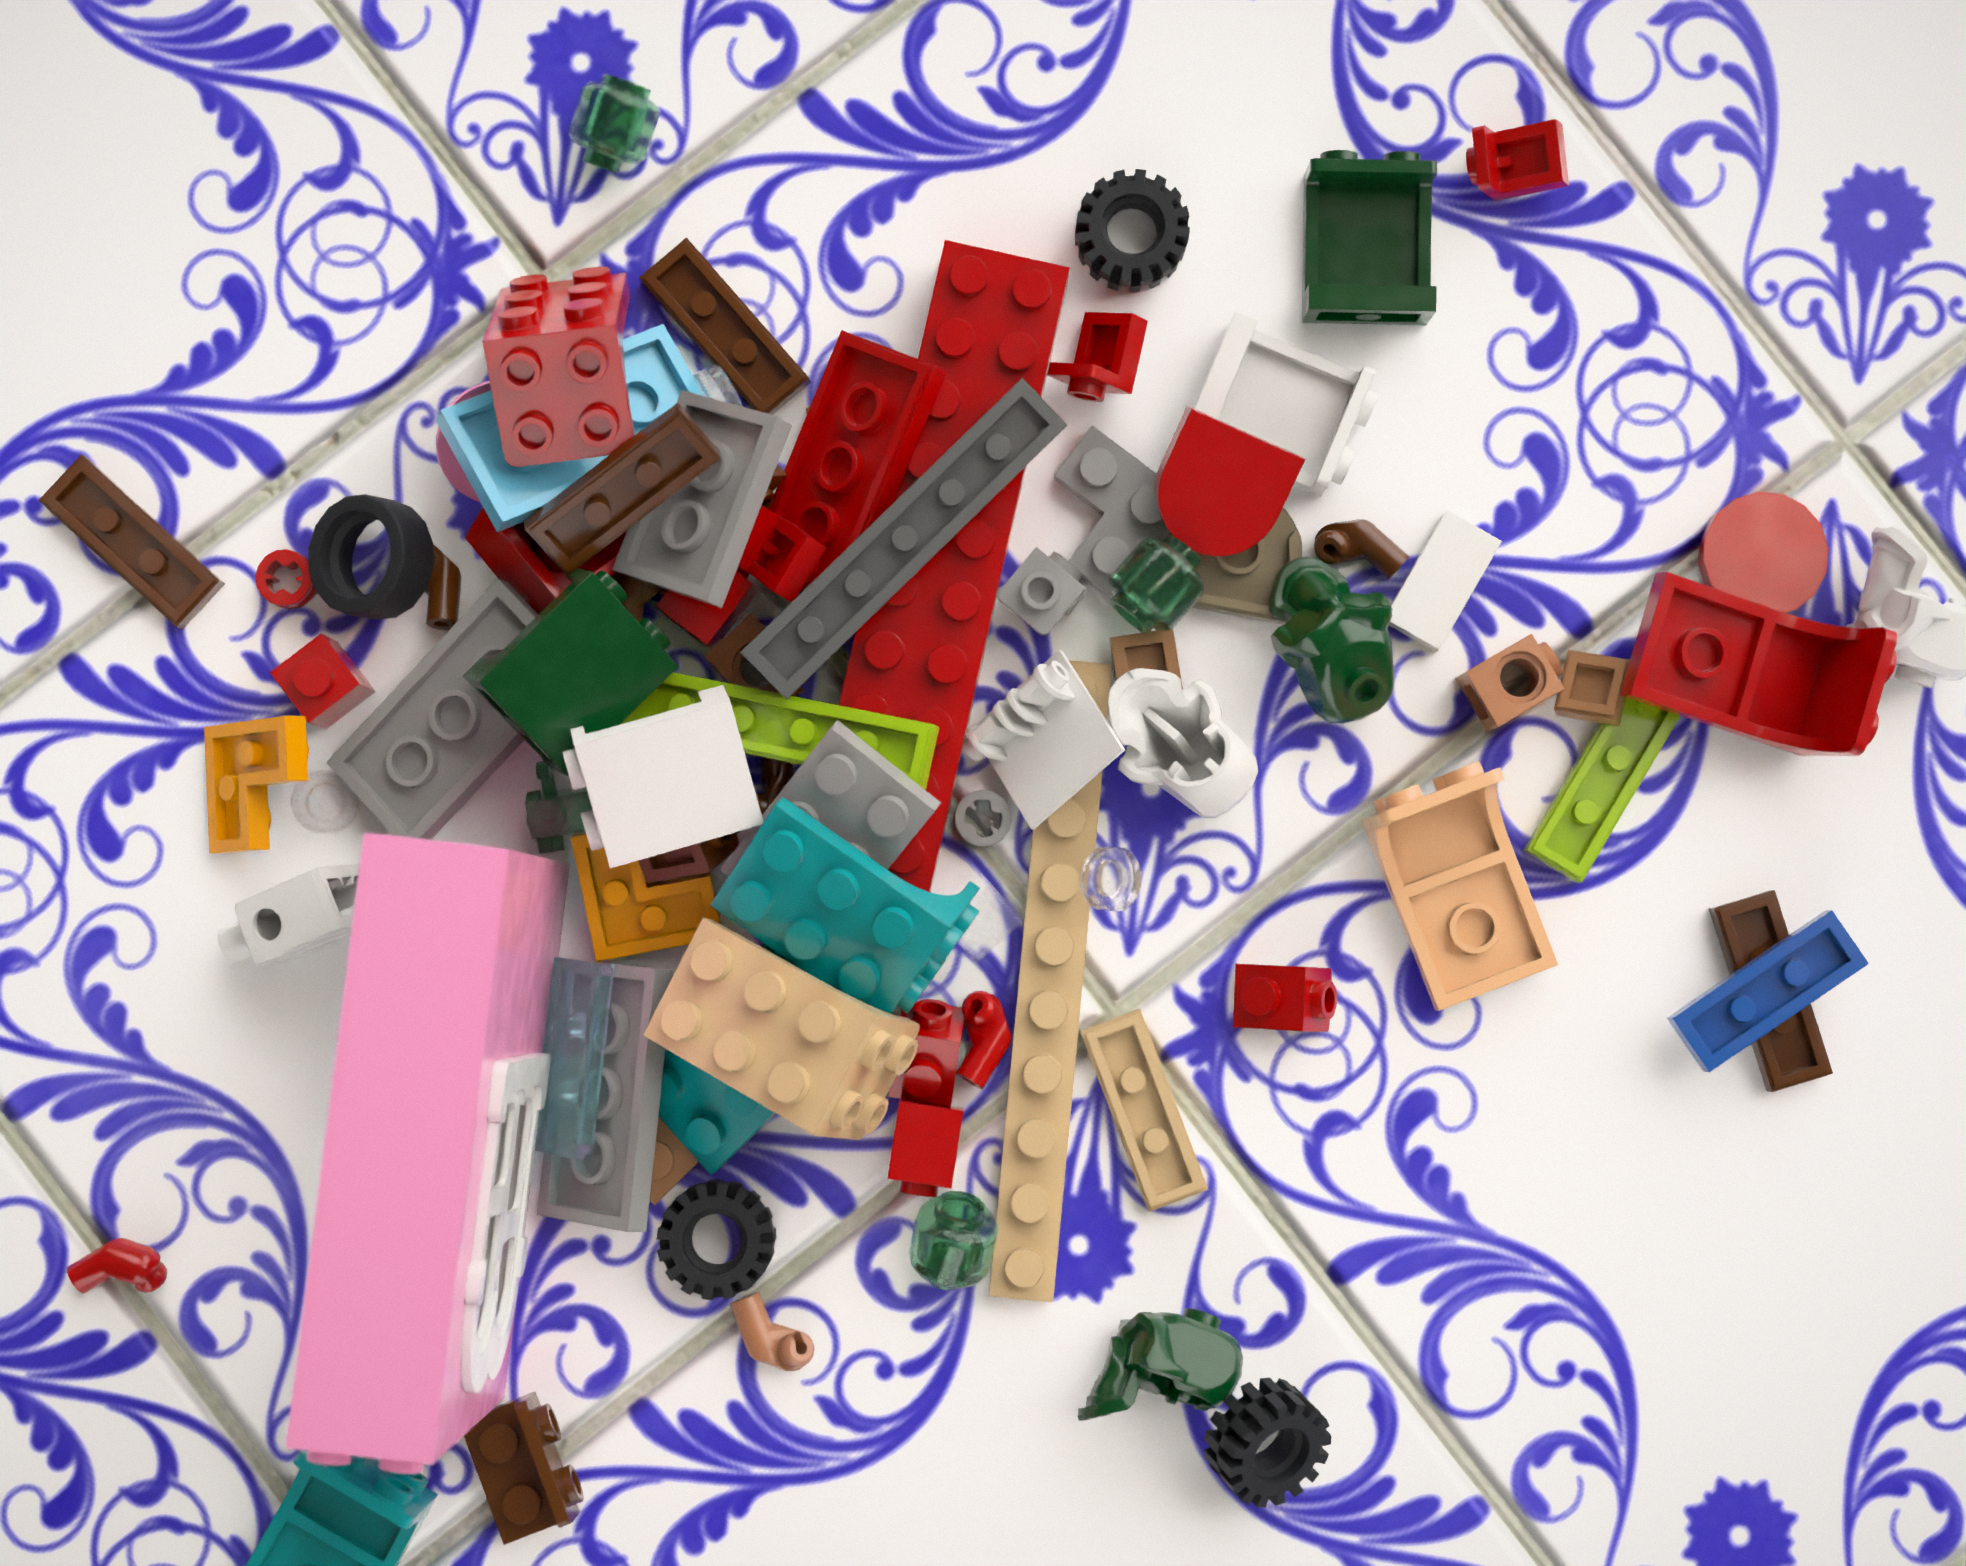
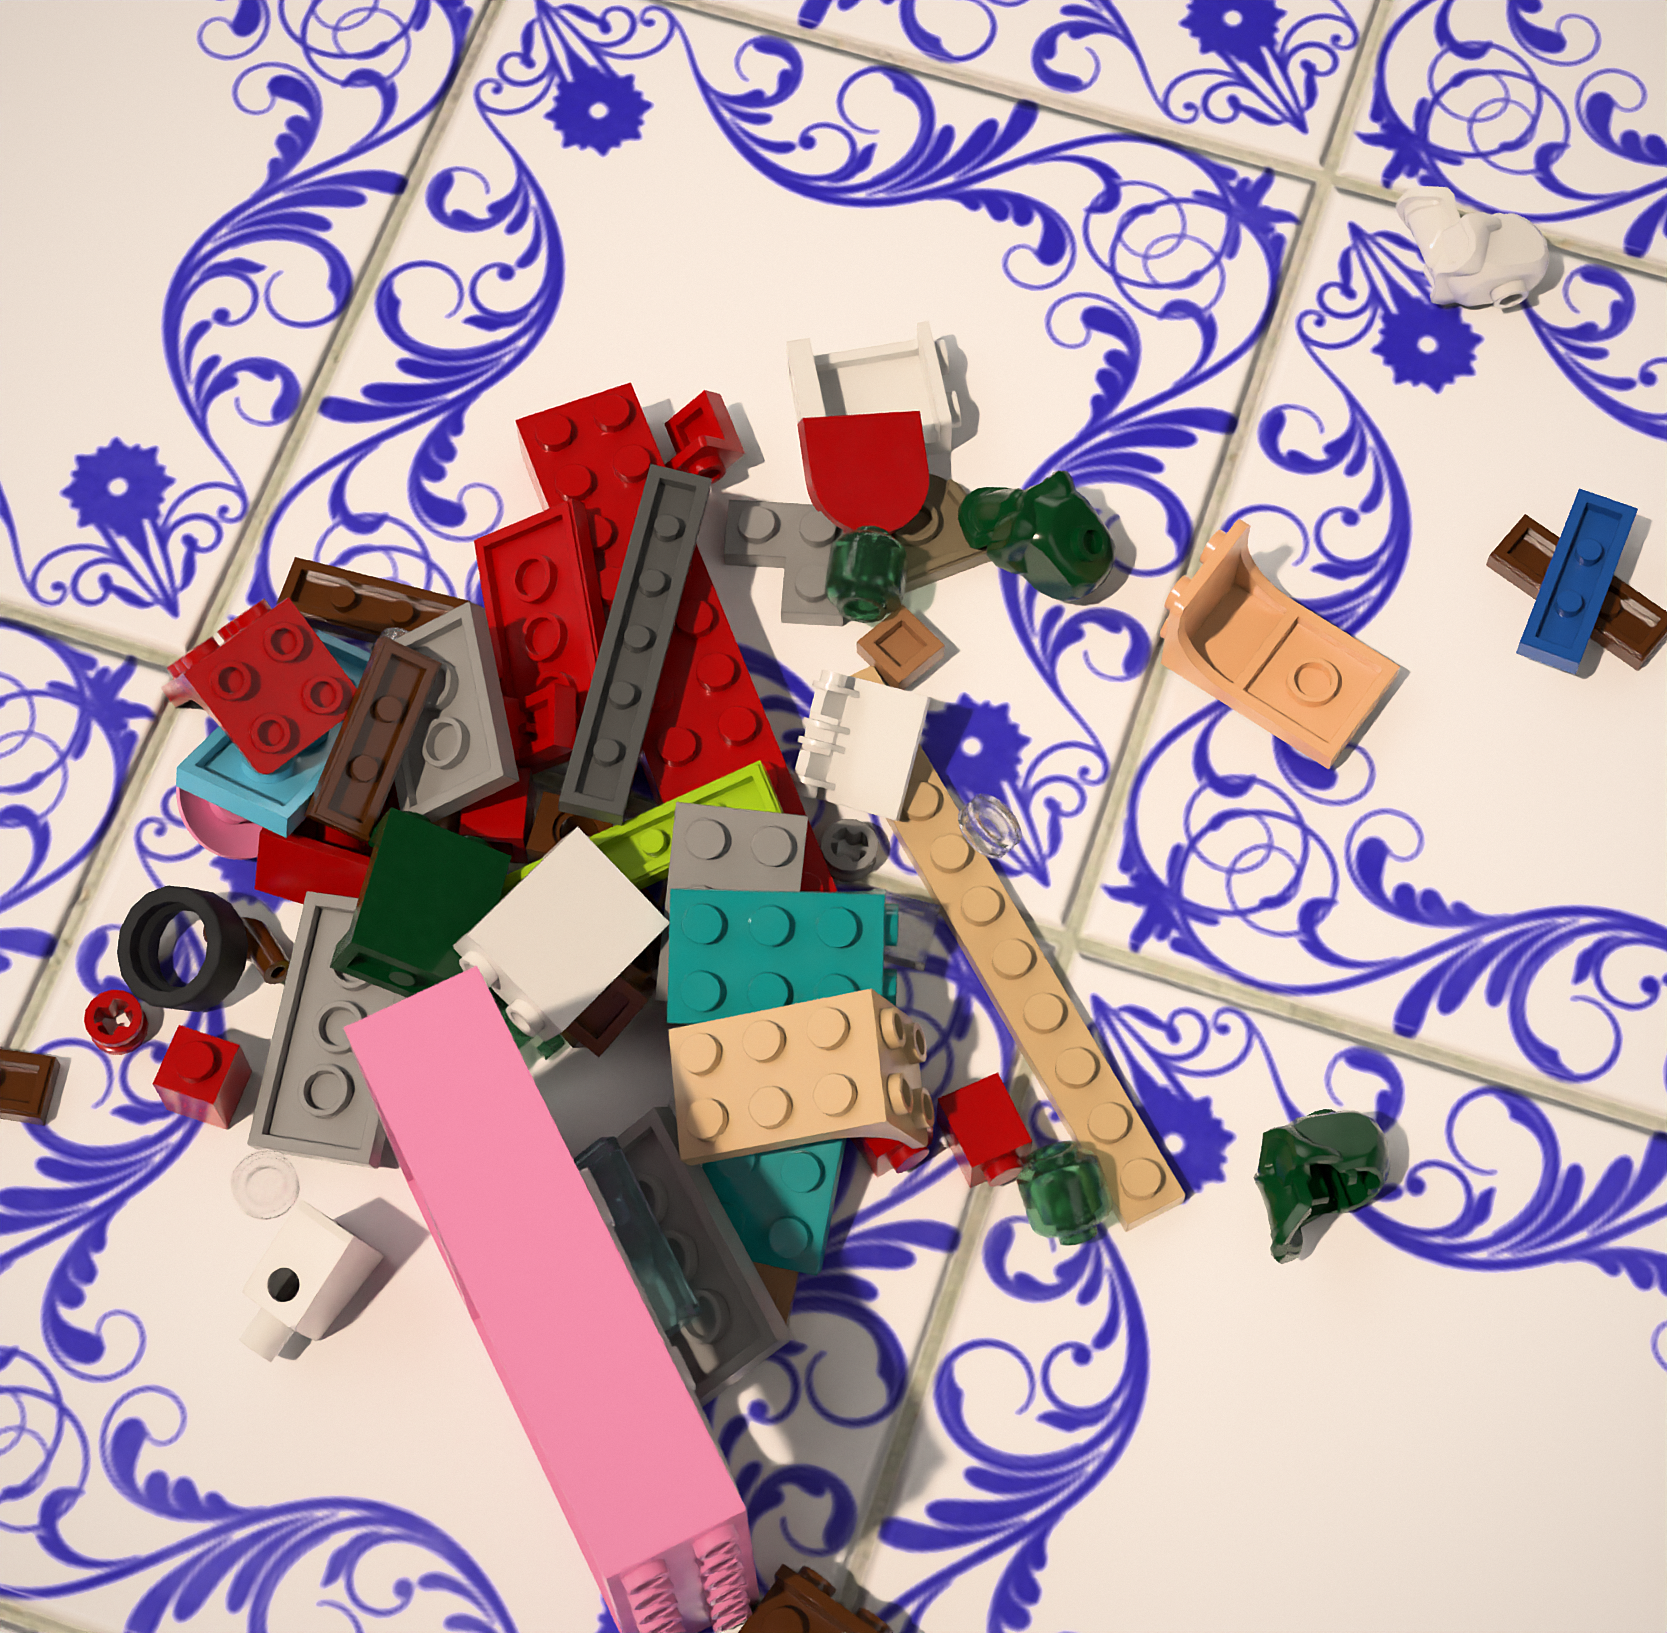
camera: 30 degrees left, 20 degrees down
light orange plate [204,716,309,854] -> none
clear green head [569,73,660,173] -> none
light orange plate [570,831,722,962] -> none
black tyre [656,1179,777,1300] -> none
nougat arm [729,1292,815,1371] -> none
red bracket [888,999,964,1106] -> none
red arm [956,990,1012,1090] -> none
light grey bracket [997,547,1086,636] -> none
black tyre [1075,169,1190,293] -> none
tan tile [1080,1009,1209,1212] -> none
white head [1108,668,1258,818] -> none
black tyre [1204,1377,1332,1508] -> none
red bracket [1233,963,1337,1032] -> none
dark green panel [1302,150,1437,326] -> none
reddish brown arm [1314,519,1409,580] -> none
white tile [1389,510,1502,652] -> none
nougat brick [1455,633,1565,732] -> none
red bracket [1466,119,1569,201] -> none
lime tile [1523,697,1680,883] -> none
medium nougat tile [1554,650,1630,726] -> none
red bracket [1620,572,1897,756] -> none
tile [1698,492,1829,613] -> none

